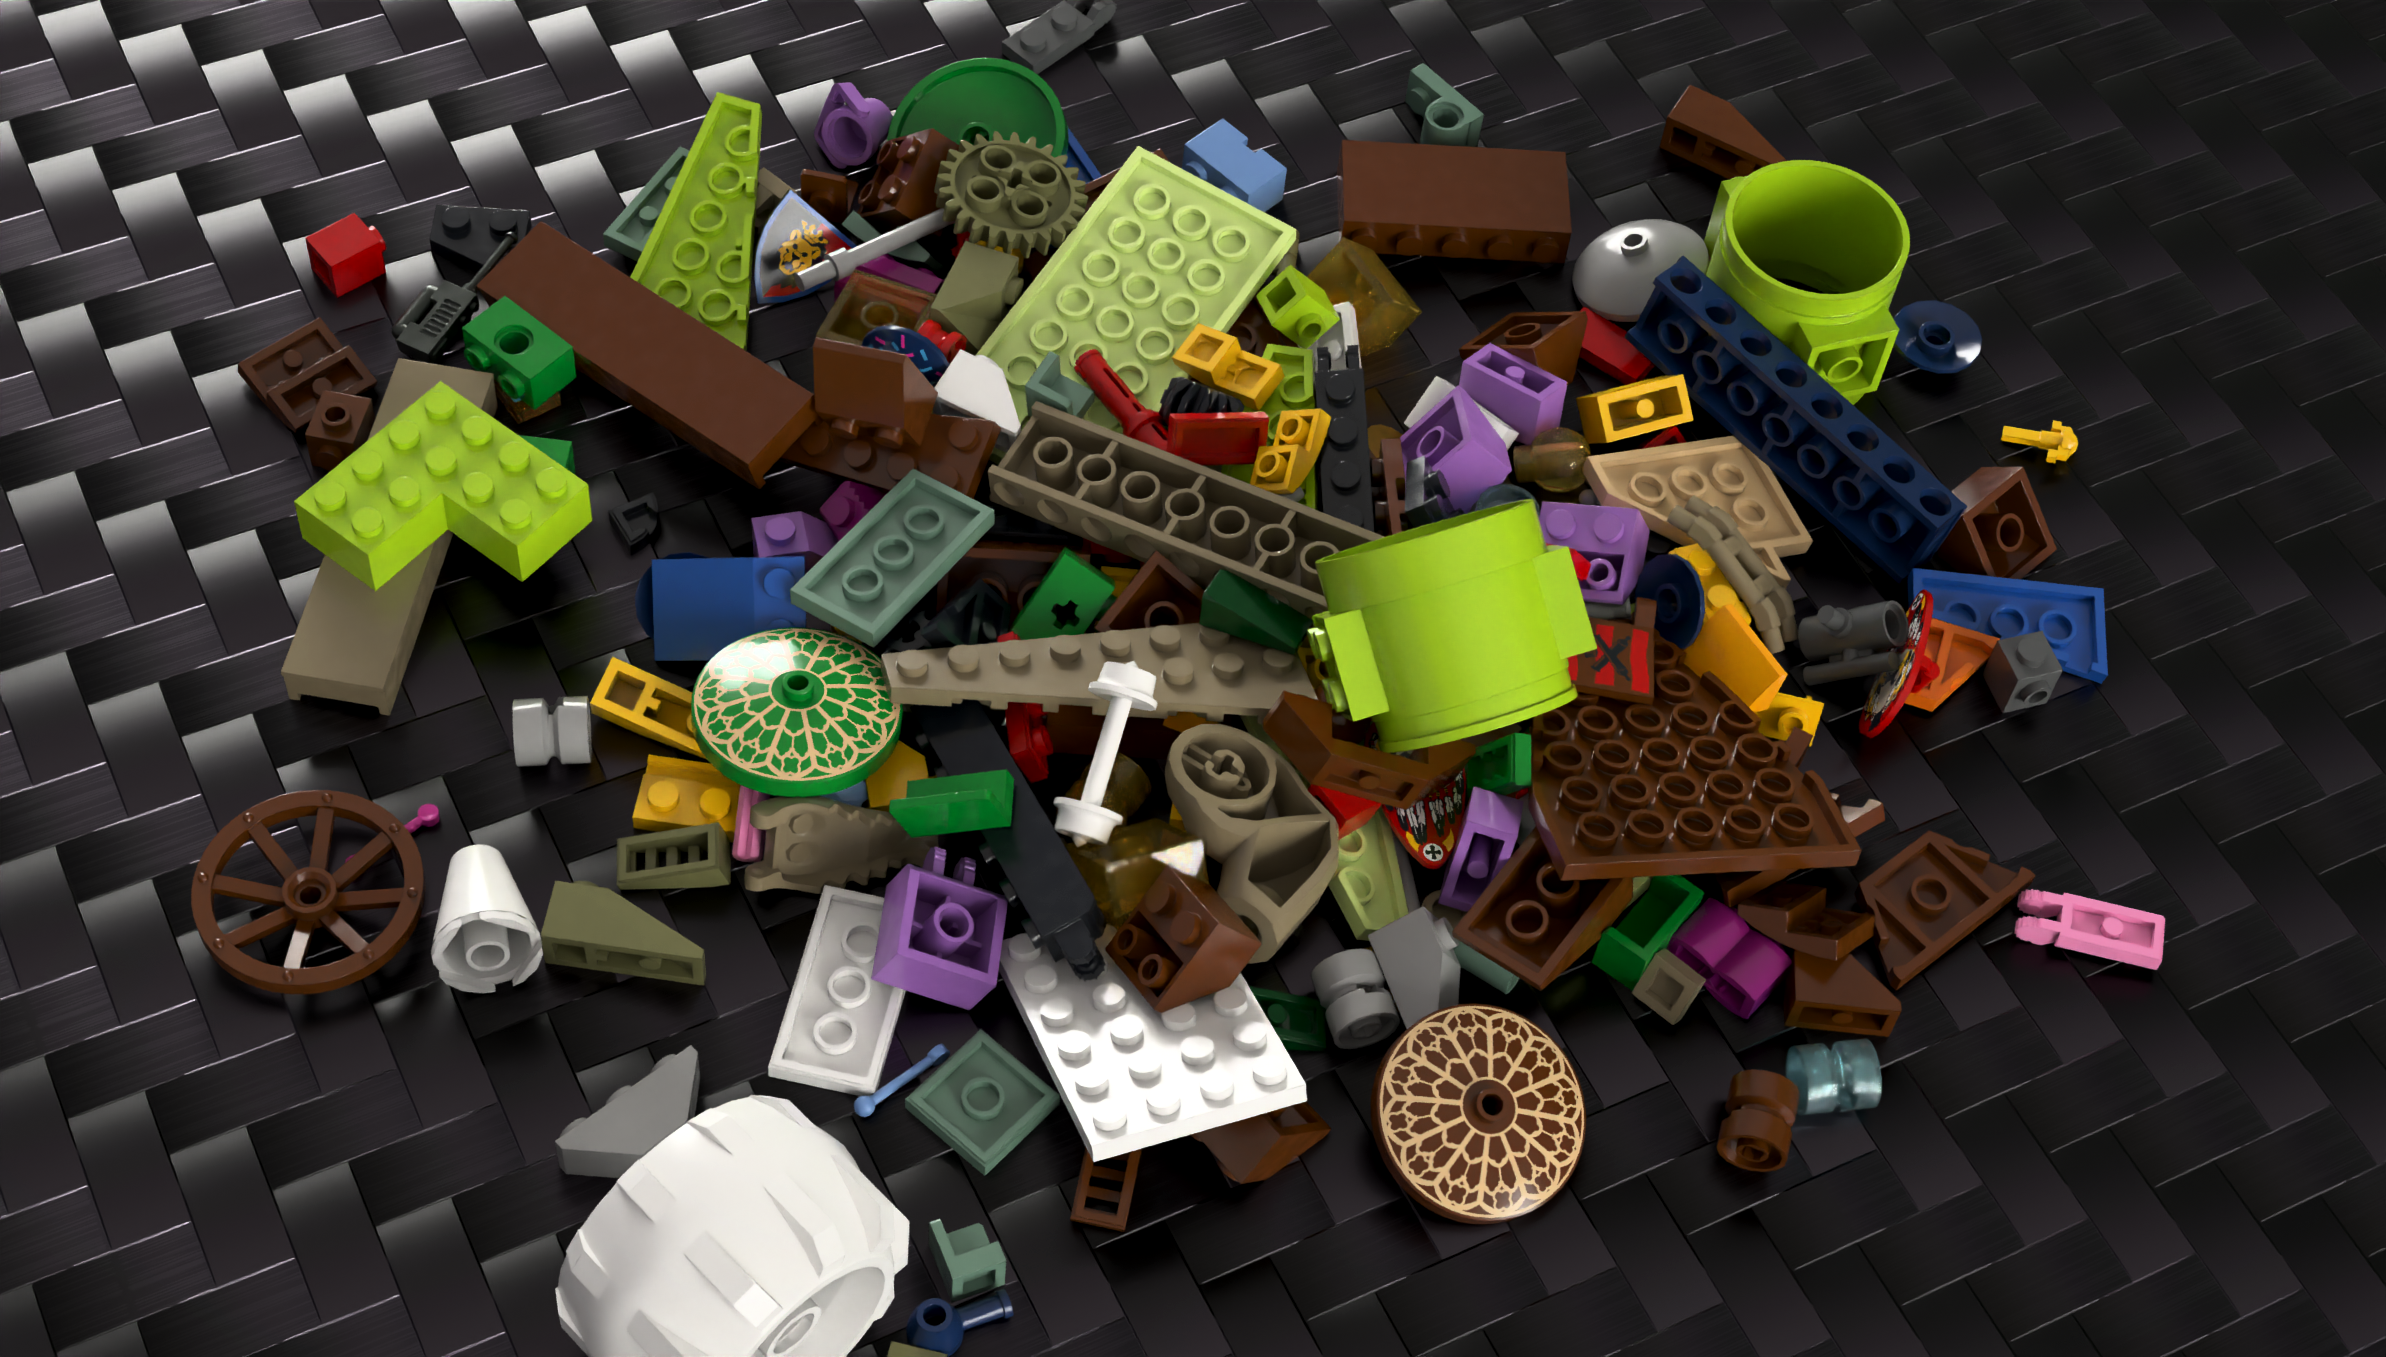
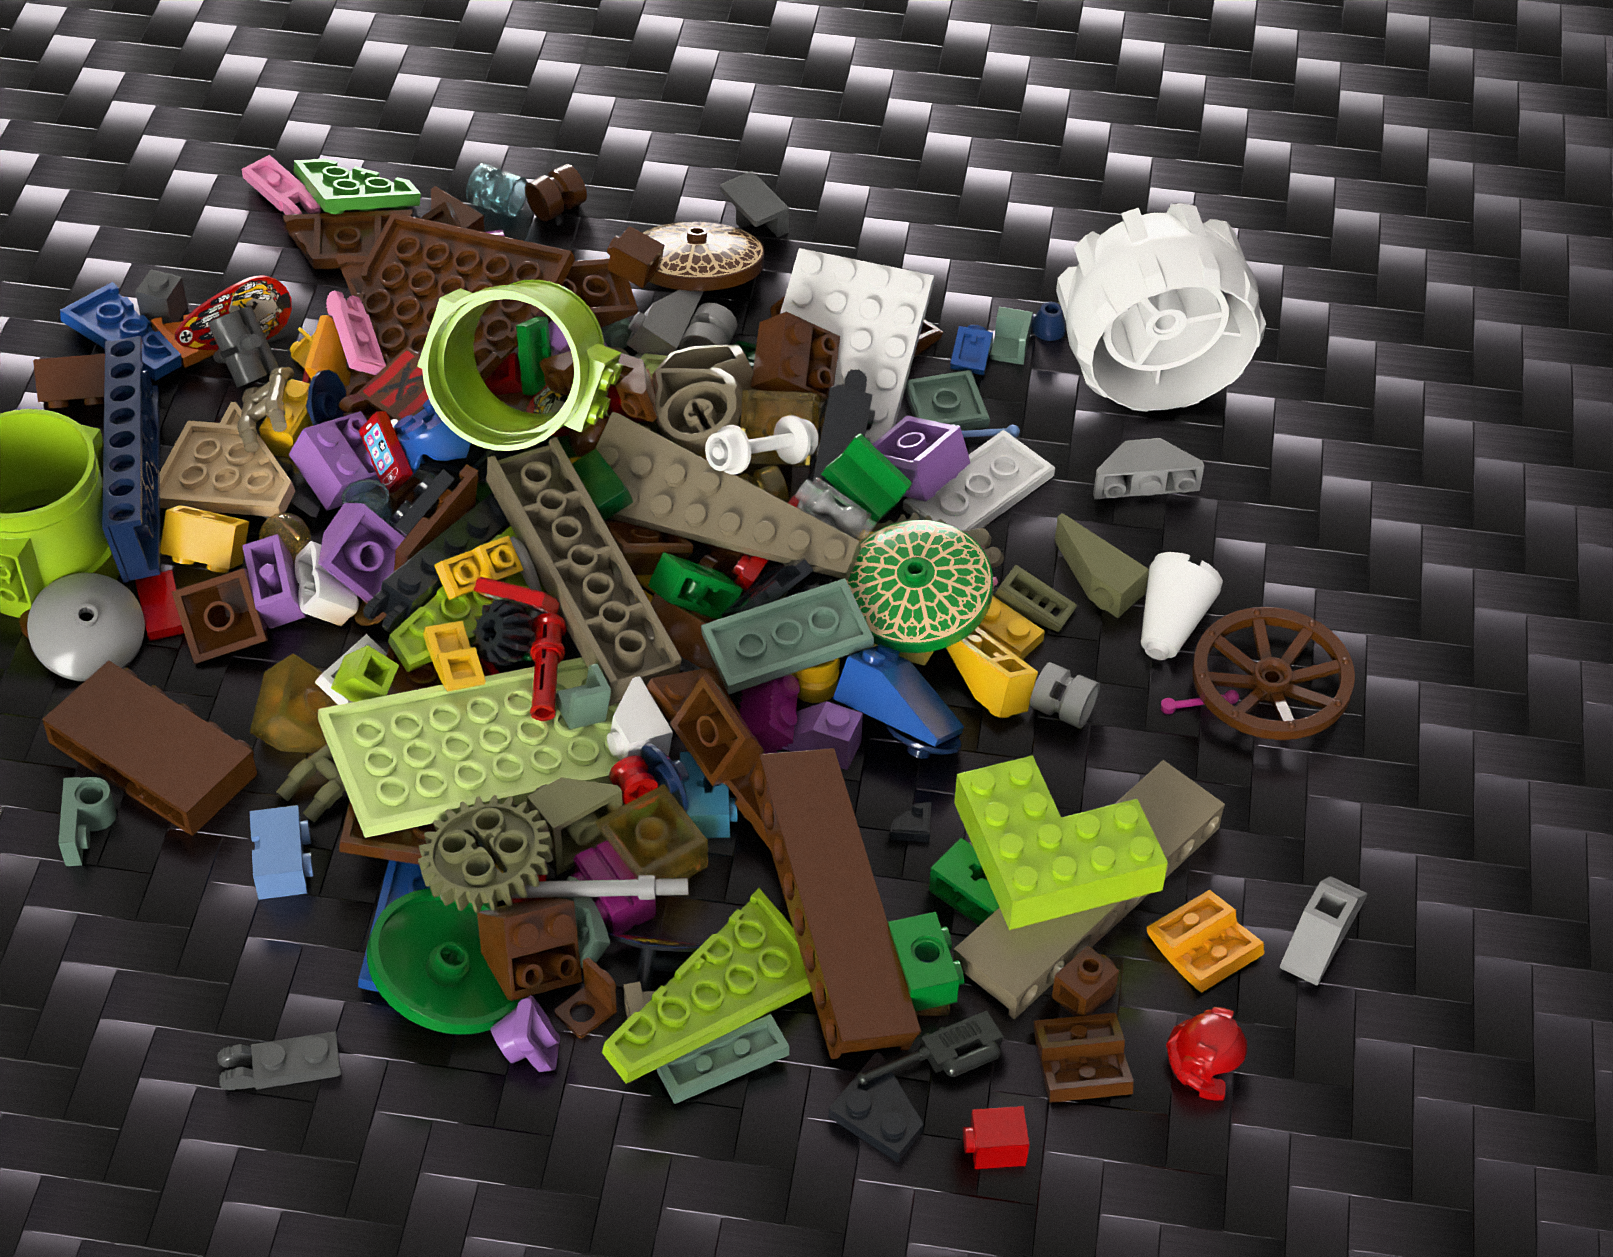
camera: 140 degrees left, 5 degrees down
none -> bright green plate [294,159,421,214]
none -> bright pink hinge [326,290,386,375]
none -> reddish brown brick [607,226,665,288]
none -> dark grey panel [720,171,789,237]
none -> clear piece [795,477,877,542]
none -> blue bracket [950,325,993,375]
none -> light orange slope [1147,890,1264,993]
none -> red helmet [1166,1007,1247,1100]
none -> light grey slope [1280,876,1367,985]

